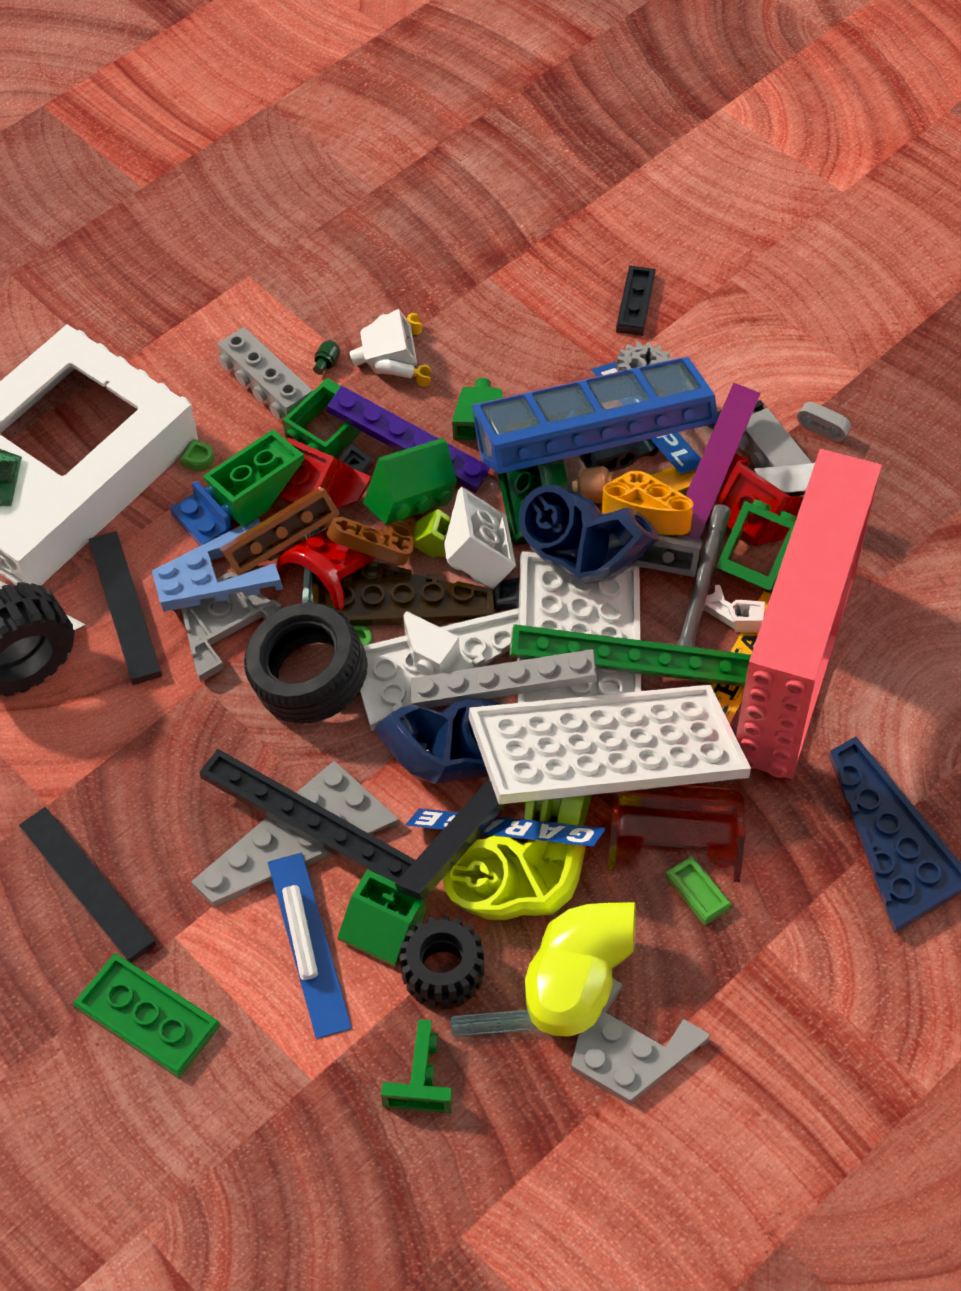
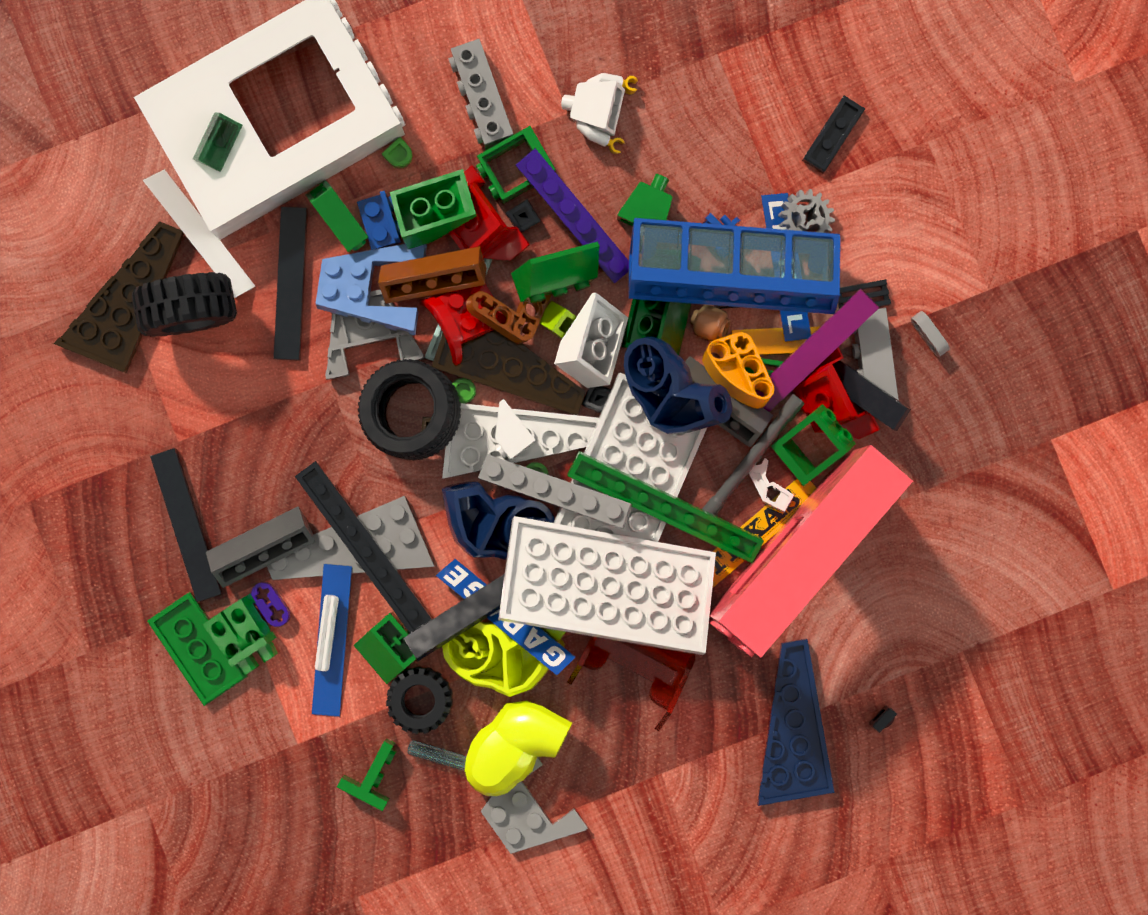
camera: 20 degrees right, 30 degrees up
dark green cylinder [313,340,340,375] -> none
bright green tile [665,856,732,926] -> none
none -> green hips [202,594,278,675]
none -> dark grey brick [206,506,315,588]
none -> dark purple beam [251,582,290,627]
none -> green slope [306,180,368,252]

